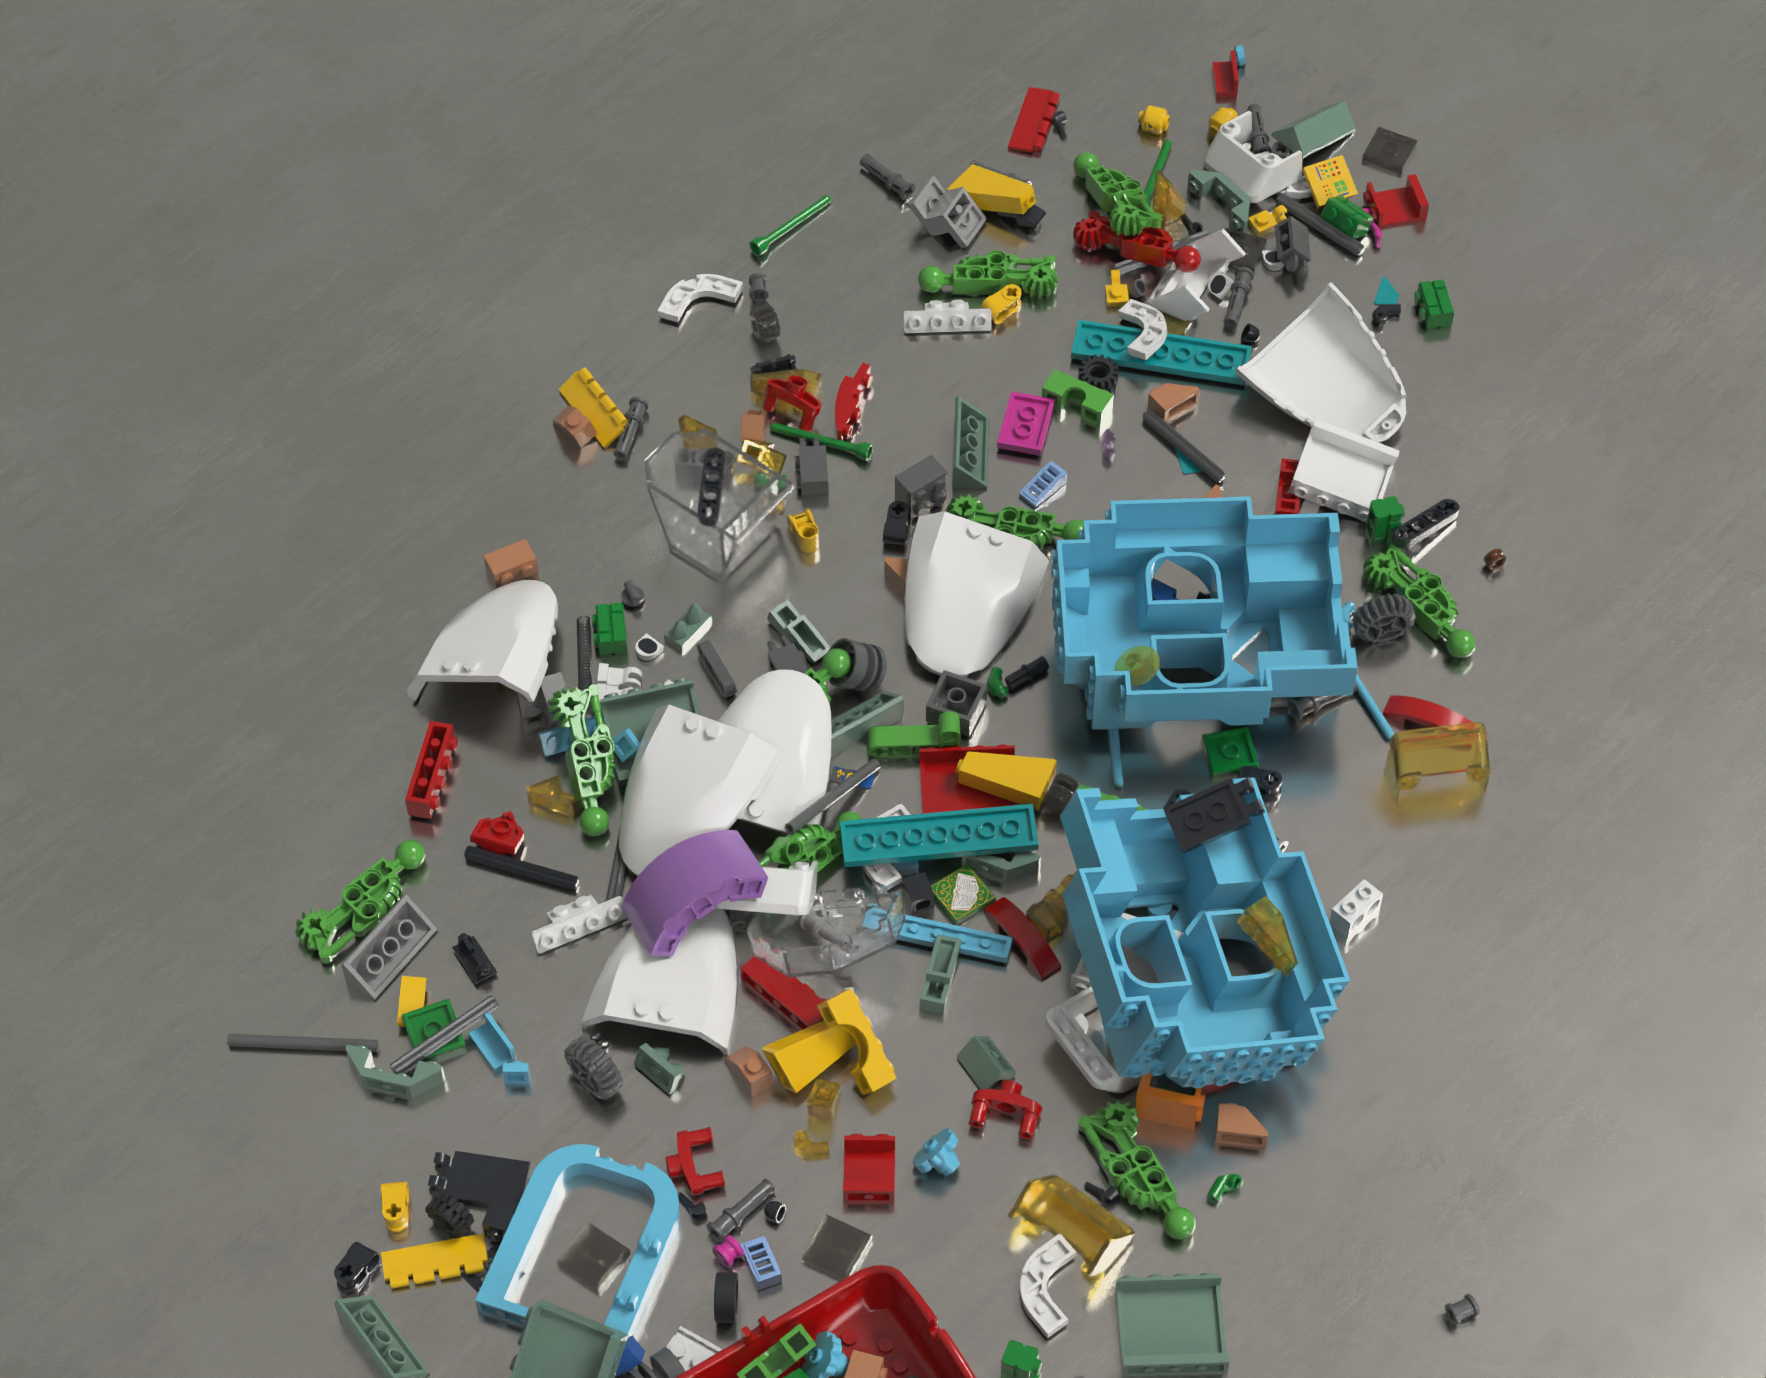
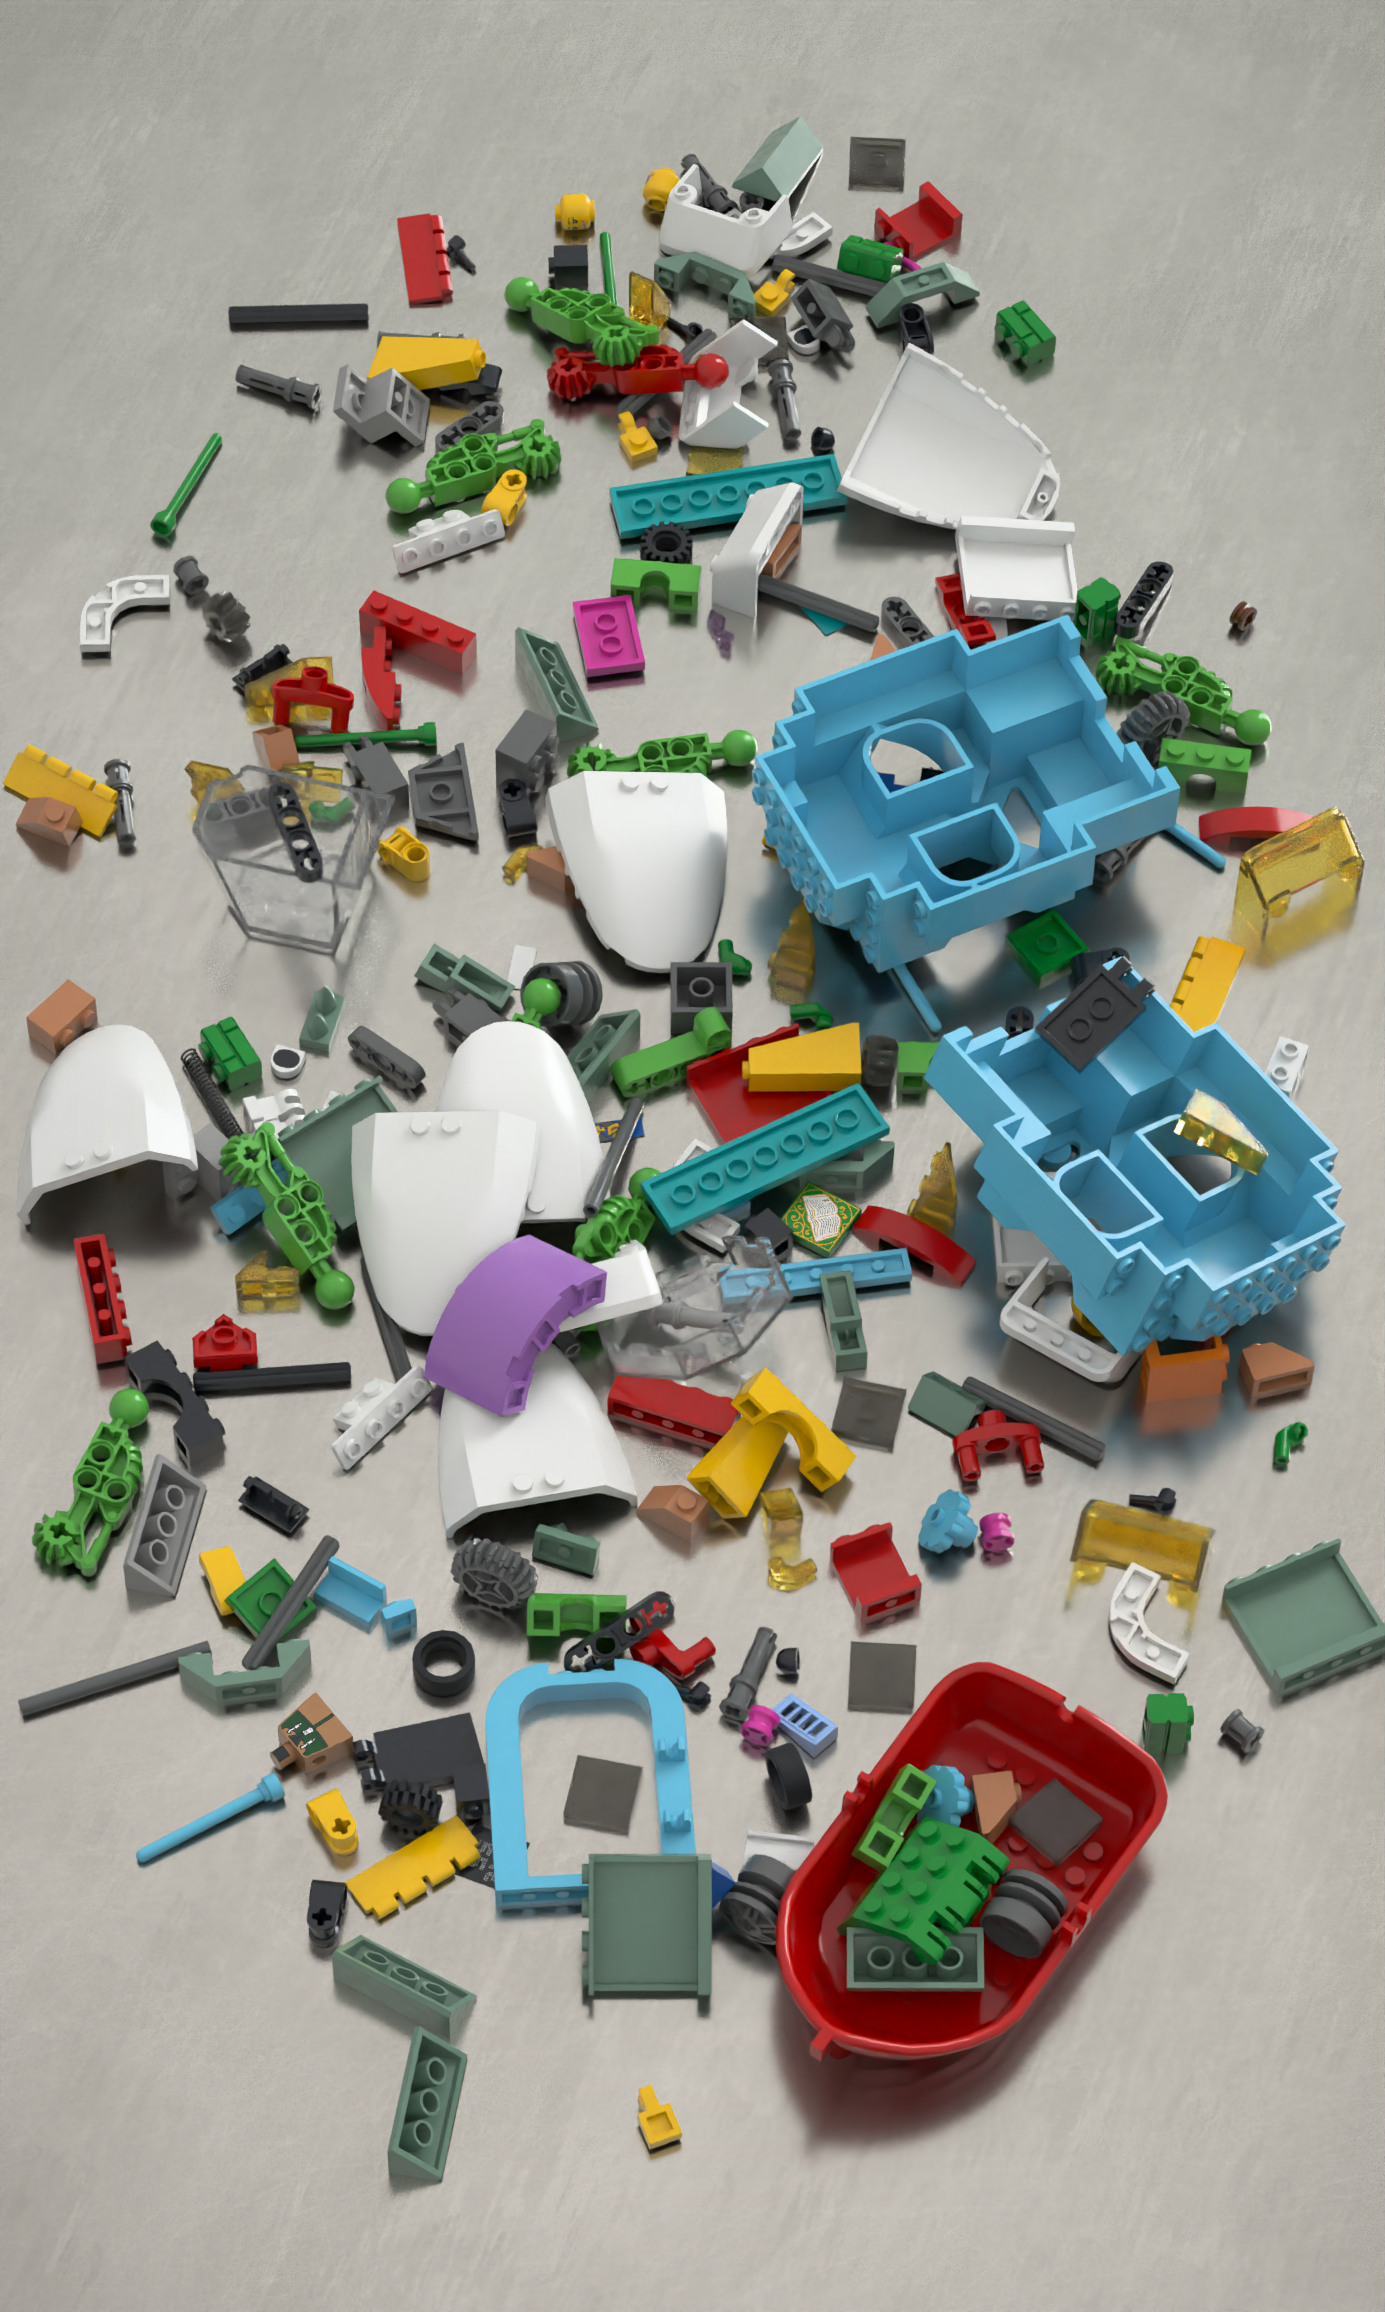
camera: 25 degrees left, 0 degrees up
medium azure plate [613,728,640,763] -> none
dark grey plate [621,580,644,607] -> none
black axle [1005,656,1049,689] -> none
light blue slope [1019,461,1067,508] -> none
bright green arm [1078,1099,1196,1240] -> none
clear yellow dish [1114,646,1160,687] -> none
white plate [1118,299,1167,360] -> none
tile [1208,273,1234,299] -> none
red panel [1212,50,1239,98] -> none
medium azure tile [1234,45,1246,67] -> none
yellow tile [1302,155,1358,208] -> none
black arm [1372,304,1401,323] -> none
teal sticker [1374,276,1399,305] -> none
none -> black arch [124,1340,226,1467]
none -> medium azure piece [136,1772,285,1862]
none -> black axle [228,303,369,323]
none -> medium nougat torso [270,1692,354,1773]
none -> red brick [359,590,477,676]
none -> dark grey wing [408,743,479,841]
none -> black tyre [412,1630,475,1696]
none -> dark grey beam [435,401,504,453]
none -> clear yellow arm [502,844,544,877]
none -> white sticker [507,945,537,989]
none -> bright green arch [527,1593,627,1637]
none -> black brick [548,245,588,286]
none -> black beam [564,1591,675,1673]
none -> white windscreen [710,482,804,618]
none -> clear yellow slope [767,896,816,993]
none -> green arm [790,1002,834,1031]
none -> clear smoke tile [831,1377,907,1448]
none -> sand green slope [866,262,980,328]
none -> dark grey beam [881,596,935,648]
none -> black piece [898,303,934,354]
none -> dark grey axle [962,1376,1106,1461]
none -> dark pink wheel [979,1513,1015,1552]
none -> bright green arch [1158,738,1251,795]
none -> yellow windscreen [1170,936,1246,1032]

